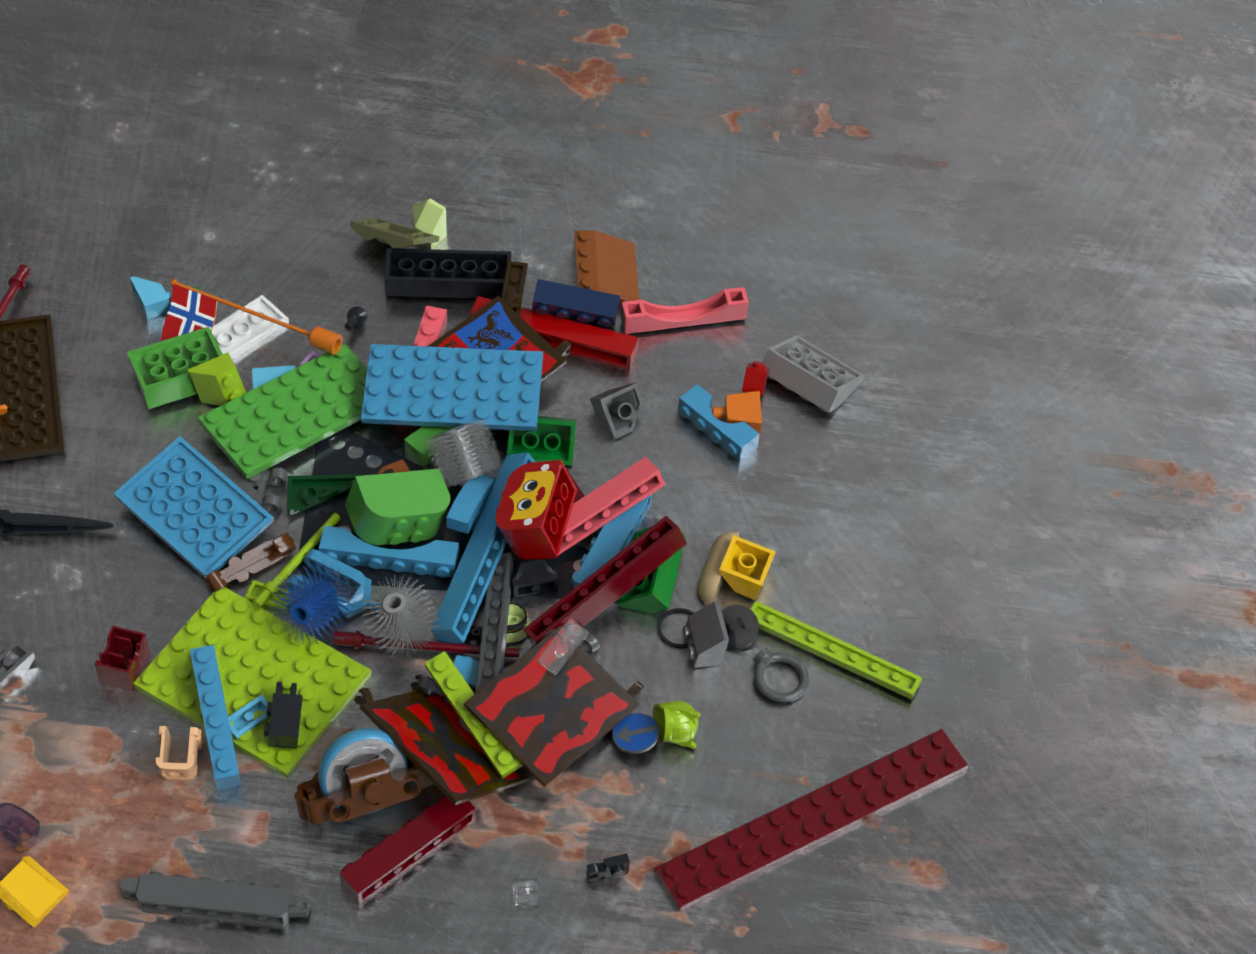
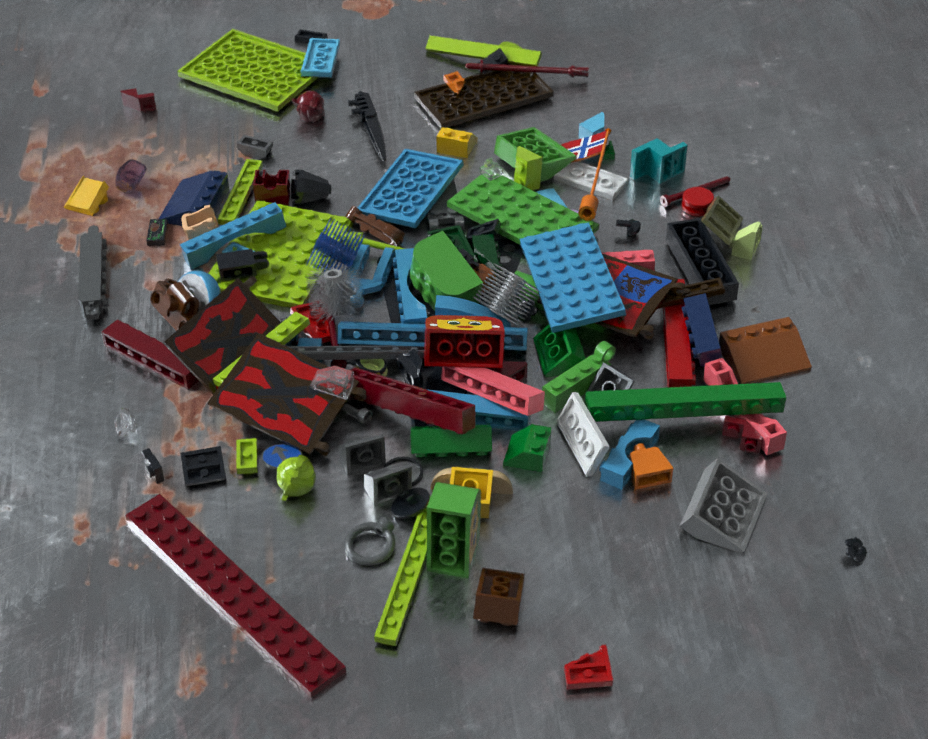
camera: 80 degrees right, 10 degrees down
red brick [742,361,770,396] -> none
none -> black tile [146,219,168,246]
none -> dark blue slope [159,171,229,226]
none -> black slope [180,446,226,487]
none -> lime plate [217,159,263,225]
none -> lime plate [236,438,258,474]
none -> red wing [290,300,331,343]
none -> black cone [291,169,332,205]
none -> dark grey slope [339,434,386,476]
none -> bright green brick [427,482,481,578]
none -> yellow slope [436,127,478,158]
none -> black plate [466,219,501,244]
none -> dark green slope [472,234,503,282]
none -> reddish brown slope [473,568,525,626]
none -> clear tile [480,158,504,181]
none -> green slope [503,424,551,472]
none -> bright green hinge [542,341,616,413]
none -> white tile [556,392,610,477]
none -> red wing [564,645,613,690]
none -> green brick [585,382,787,422]
none -> teal bracket [630,138,688,184]
none -> dark red bar [660,176,731,207]
none -> red head [682,187,714,217]
none -> dark red slope [722,416,762,454]
none -> black plant [844,537,867,563]

